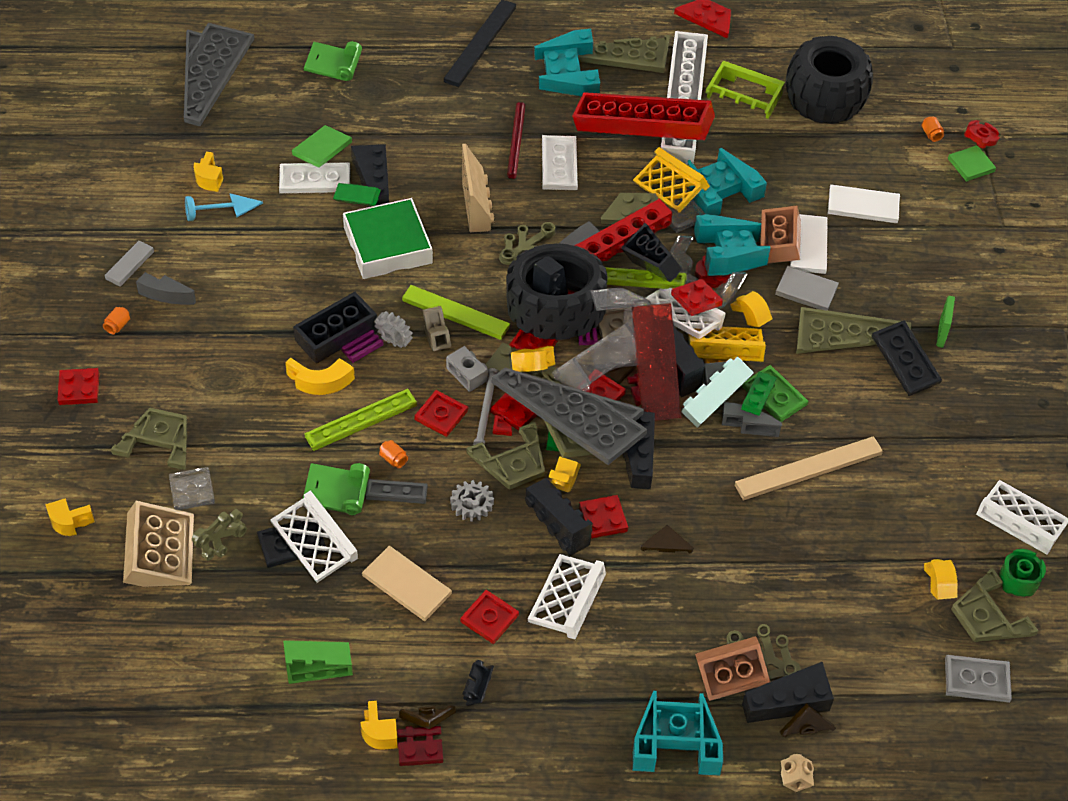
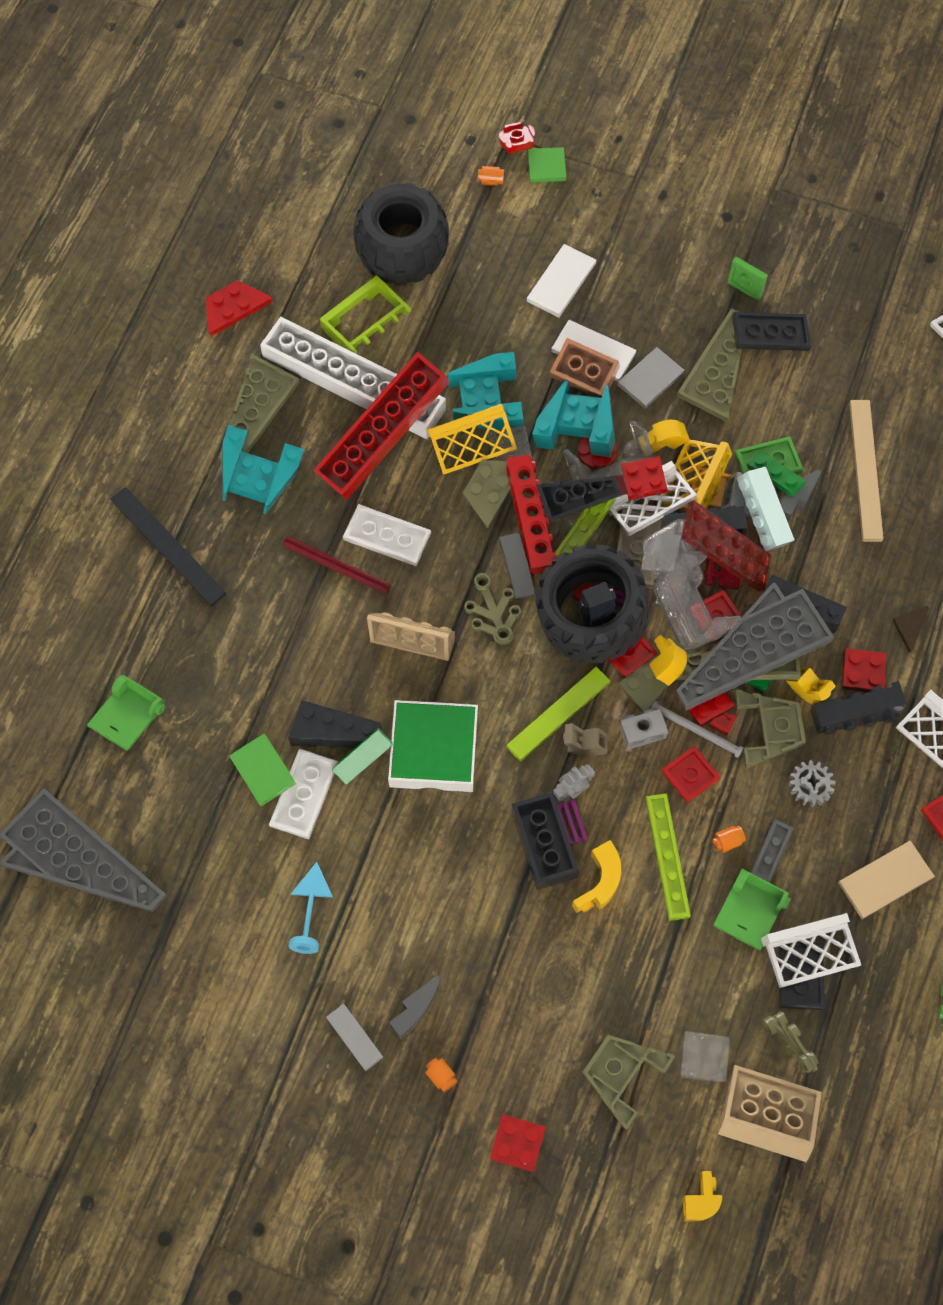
camera: 65 degrees left, 15 degrees up
yellow brick [194,151,223,192] -> none

